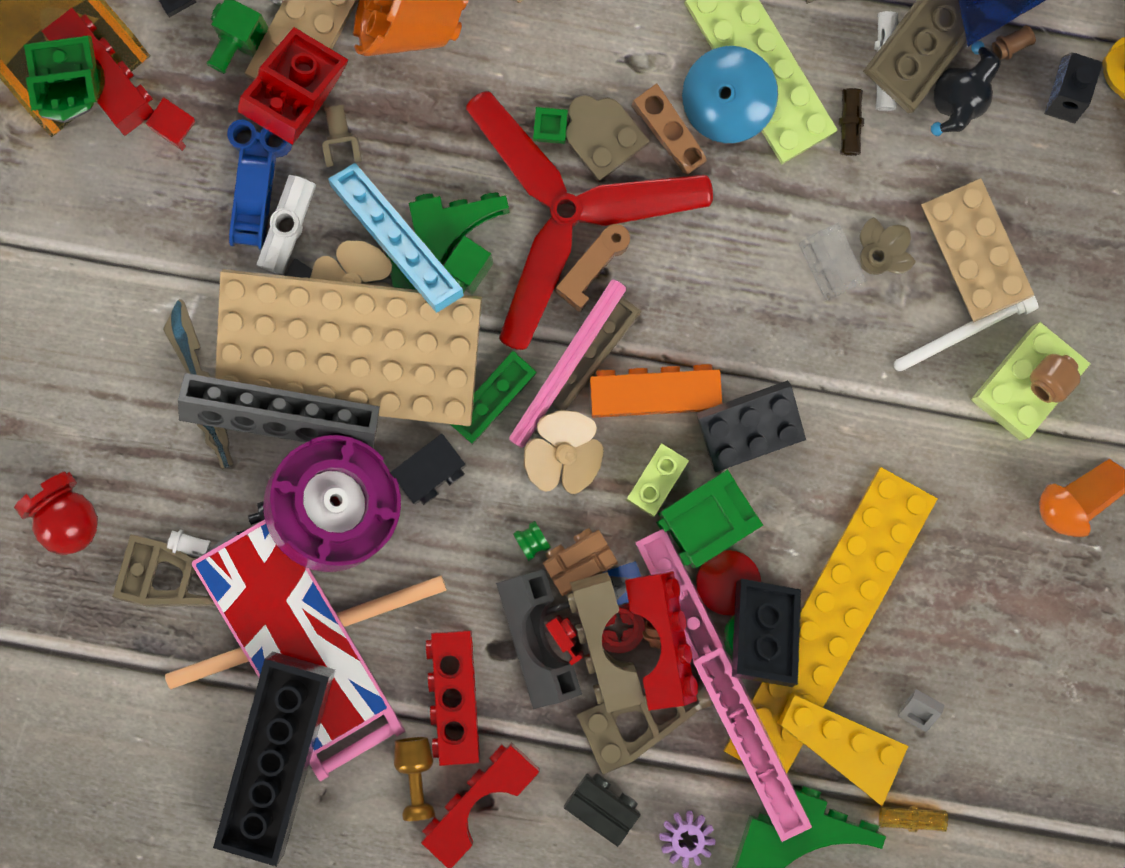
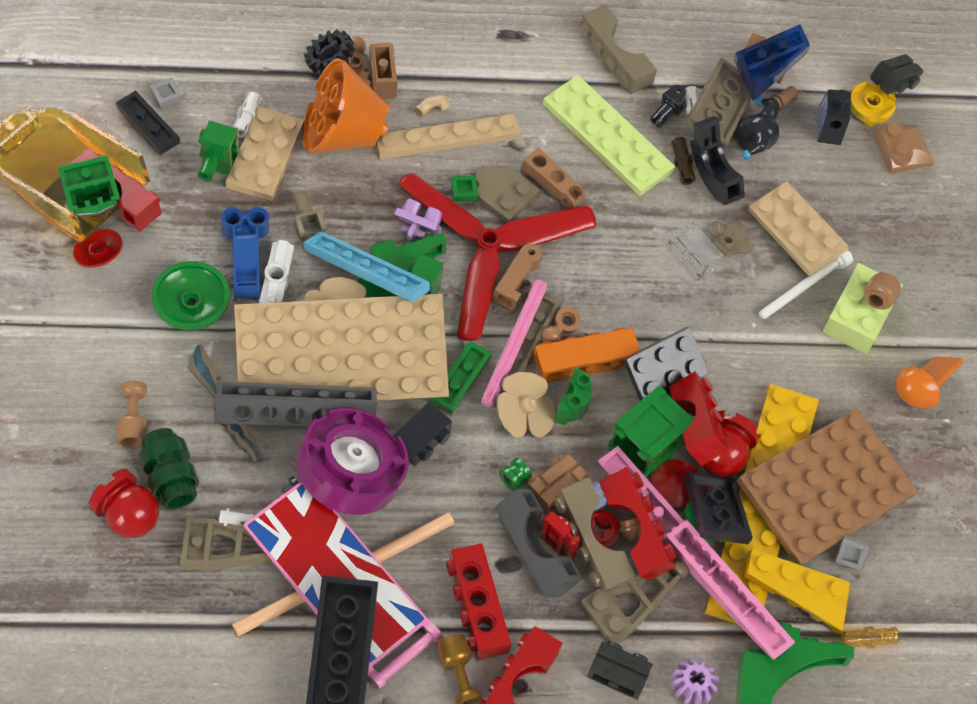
camera: 20 degrees left, 25 degrees down
red panel [145,97,195,151] -> none
red slope [238,27,348,145] -> none
yellowish green brick [626,443,689,517] -> none
dark azure dish [682,46,778,143] -> none
none -> red dish [73,229,123,268]
none -> medium nougat piece [116,380,148,449]
none -> dark green piece [139,428,199,510]
none -> green dish [152,261,230,330]
none -> tan plate [376,113,520,159]
none -> lavender hips [395,198,442,242]
none -> medium nougat plate [542,307,581,343]
none -> green cylinder [554,367,592,425]
none -> black piece [650,85,686,128]
none -> red arch [670,371,728,466]
none -> black arch [690,116,745,205]
none -> red tile [703,410,761,477]
none -> medium nougat plate [736,408,918,566]

